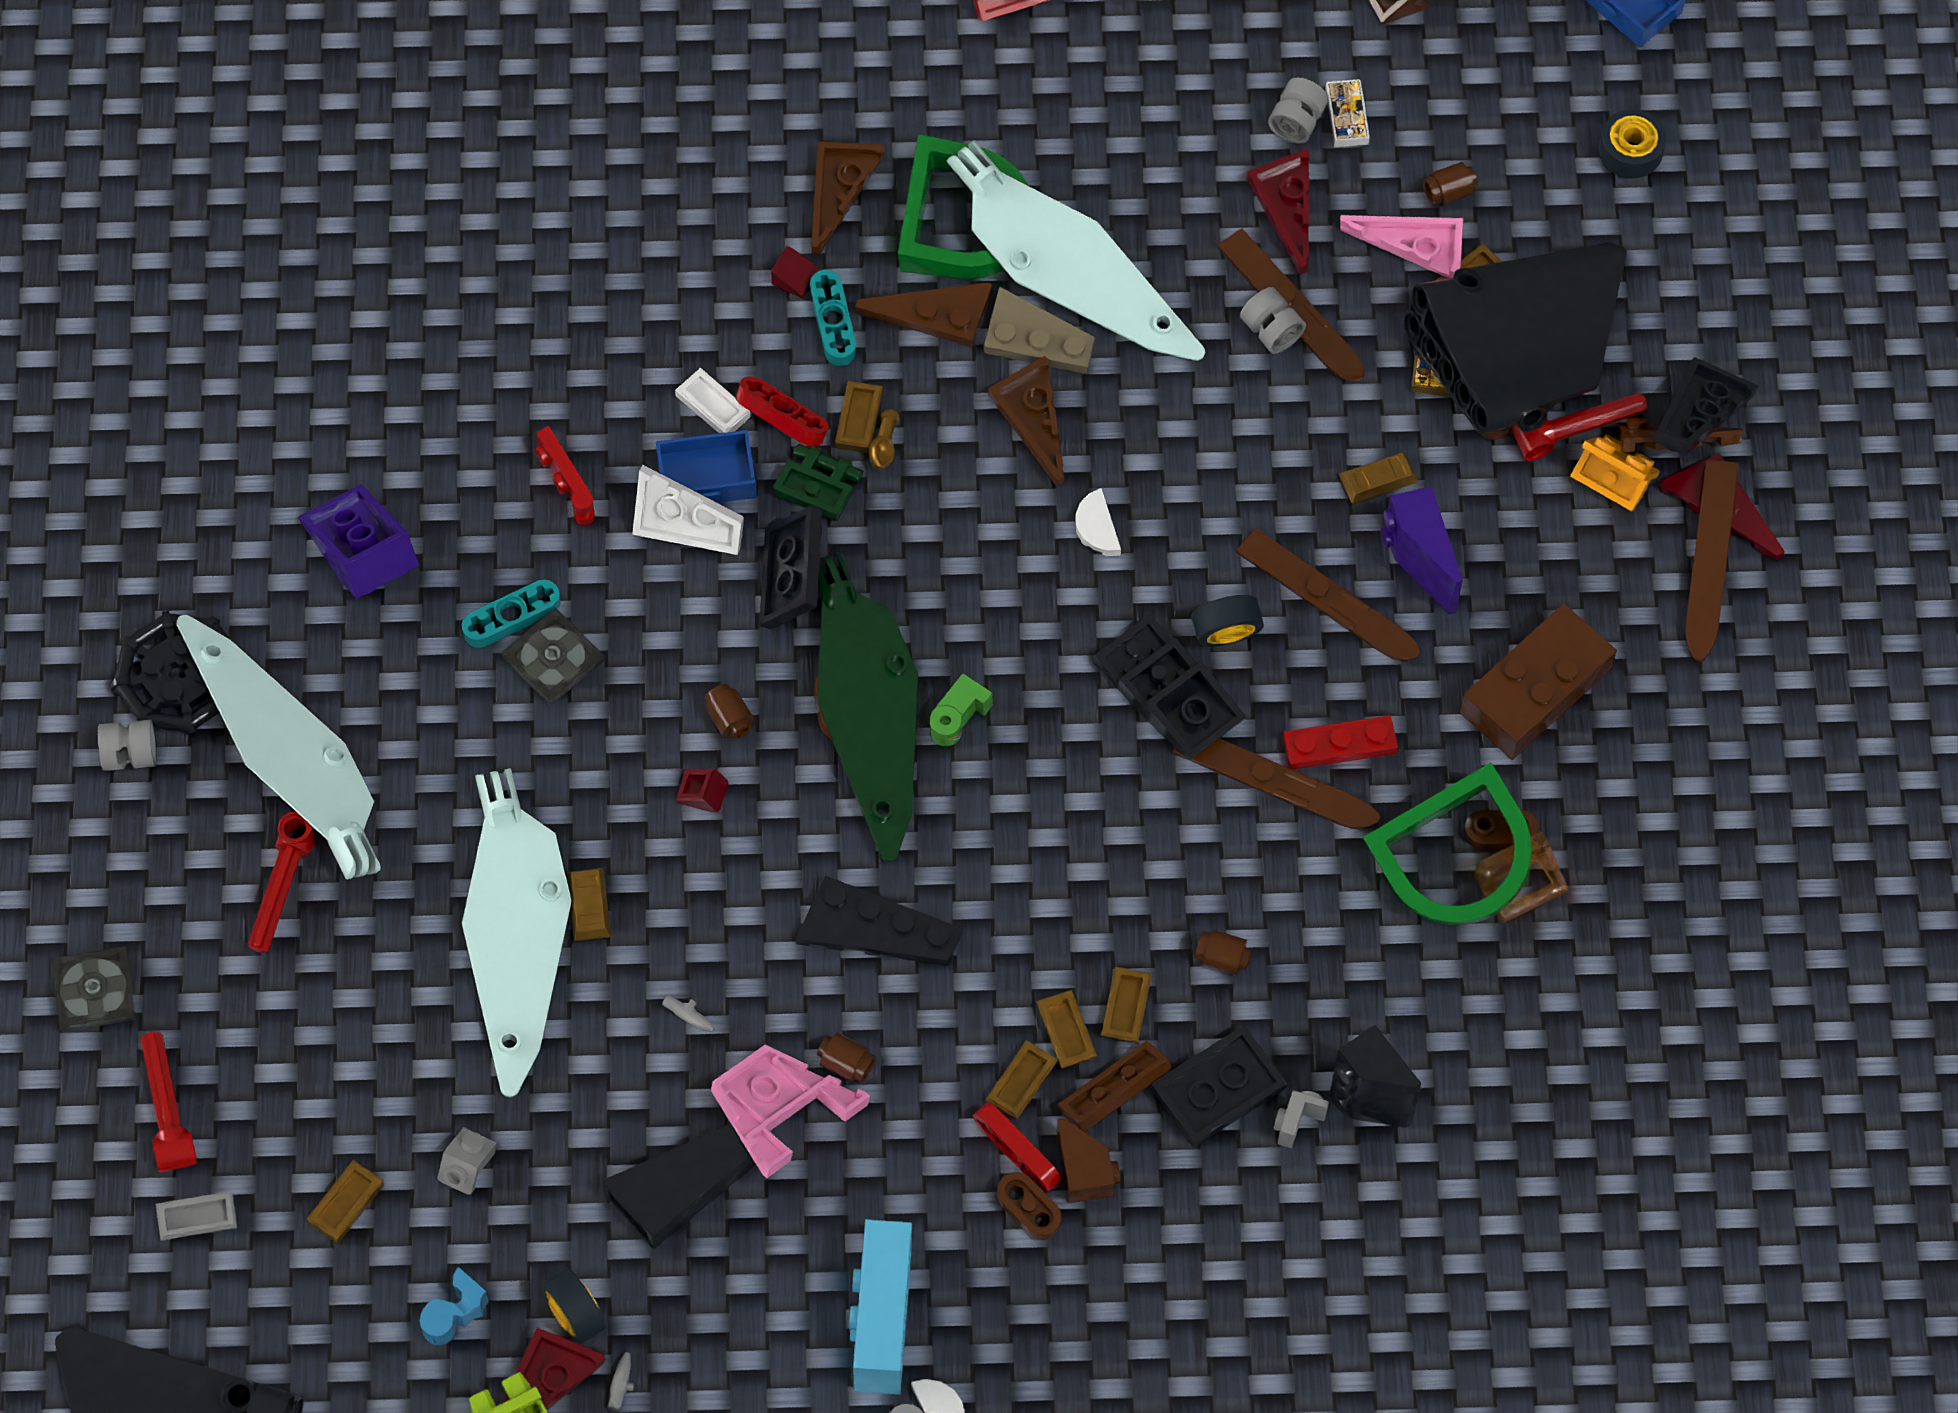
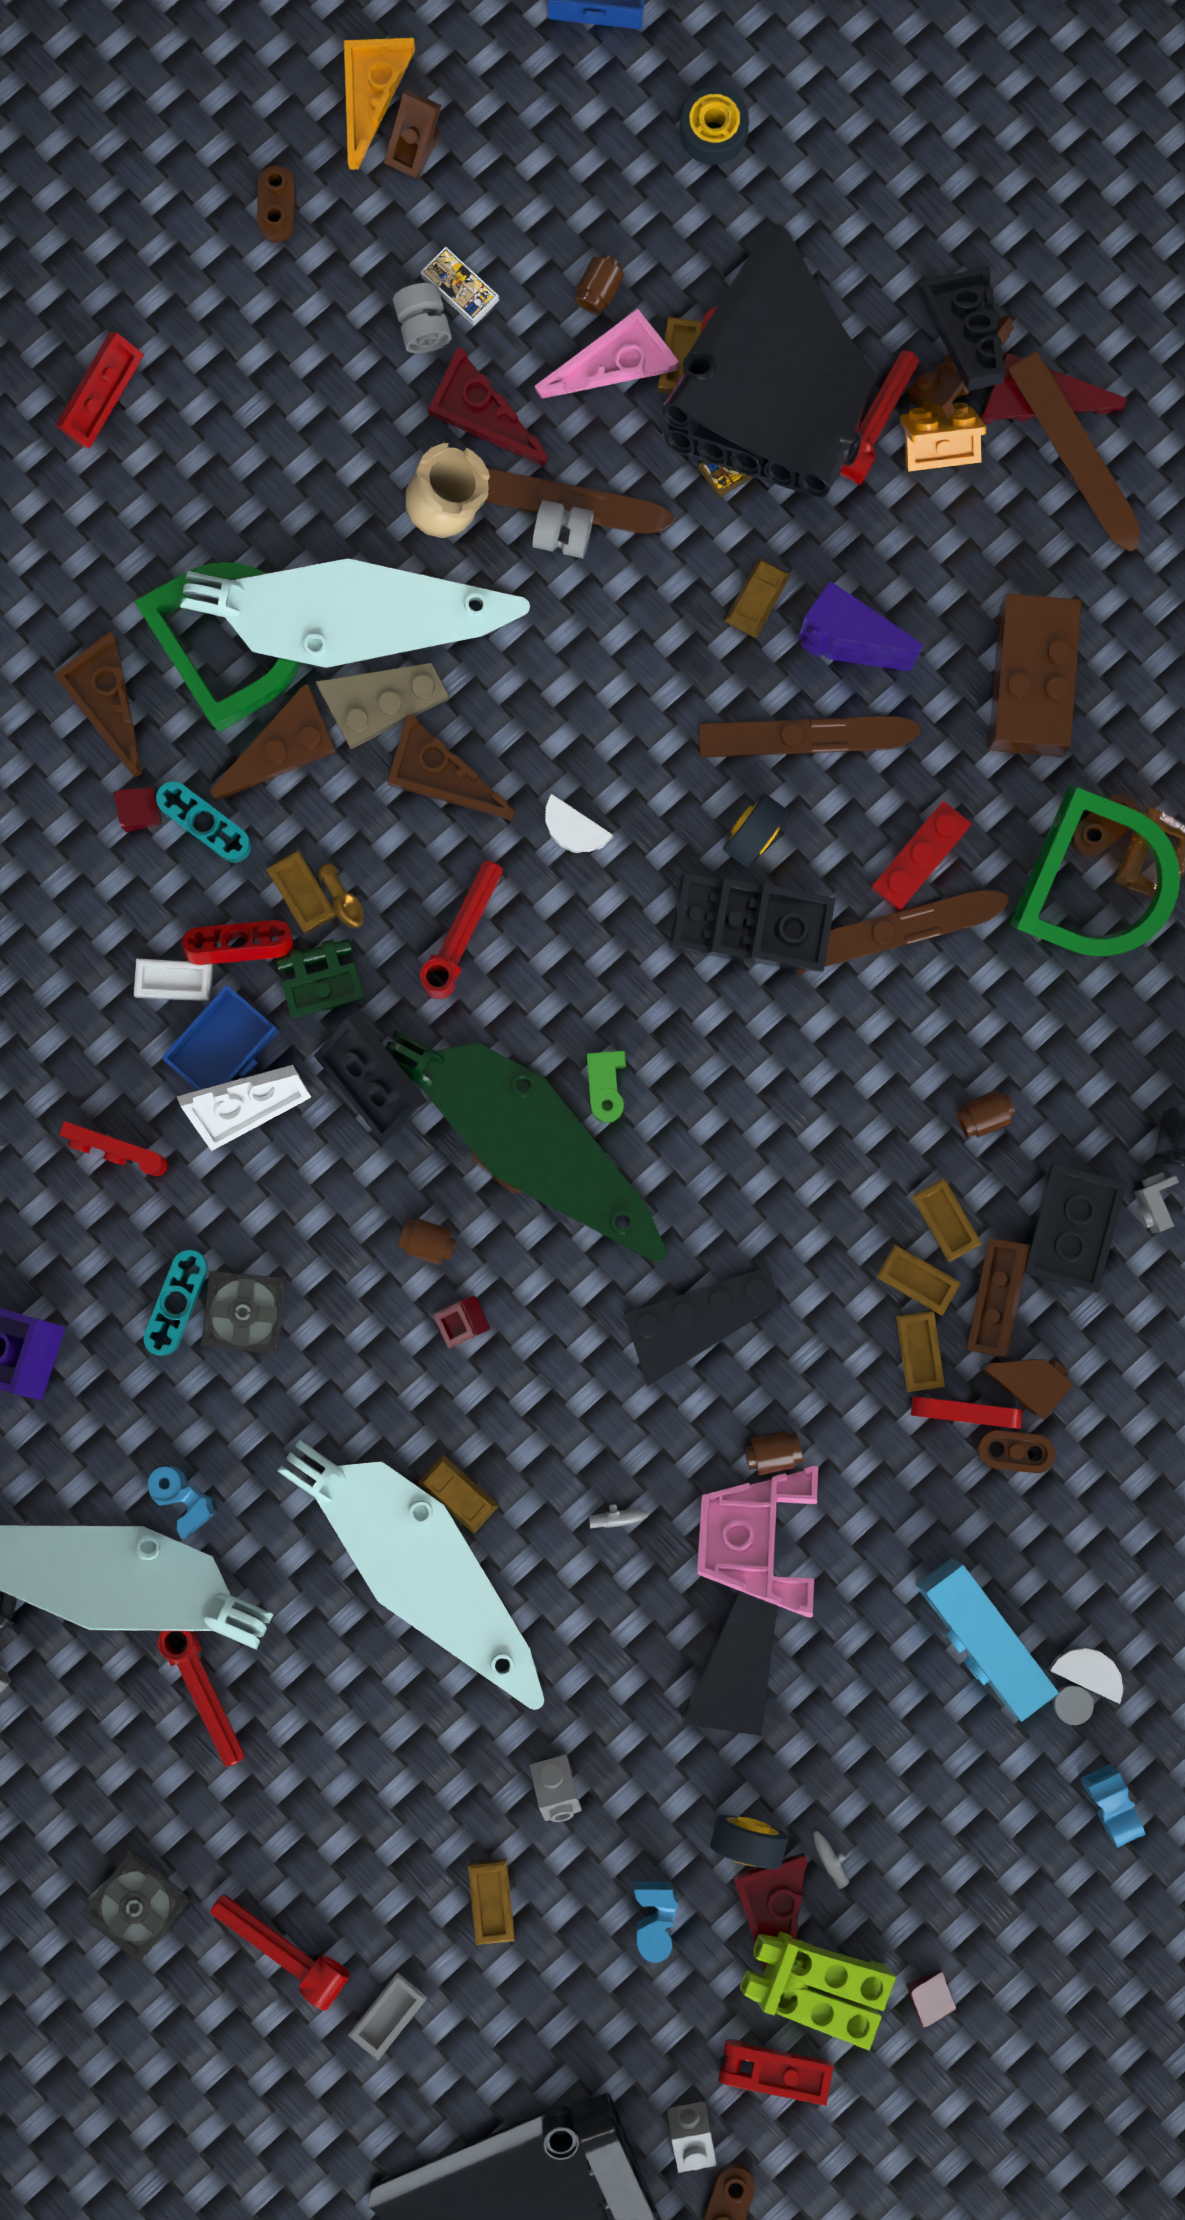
camera: 40 degrees left, 20 degrees up
none -> dark azure leg [148,1466,217,1539]
none -> tan tile [405,443,490,538]
none -> red axle [420,861,503,999]

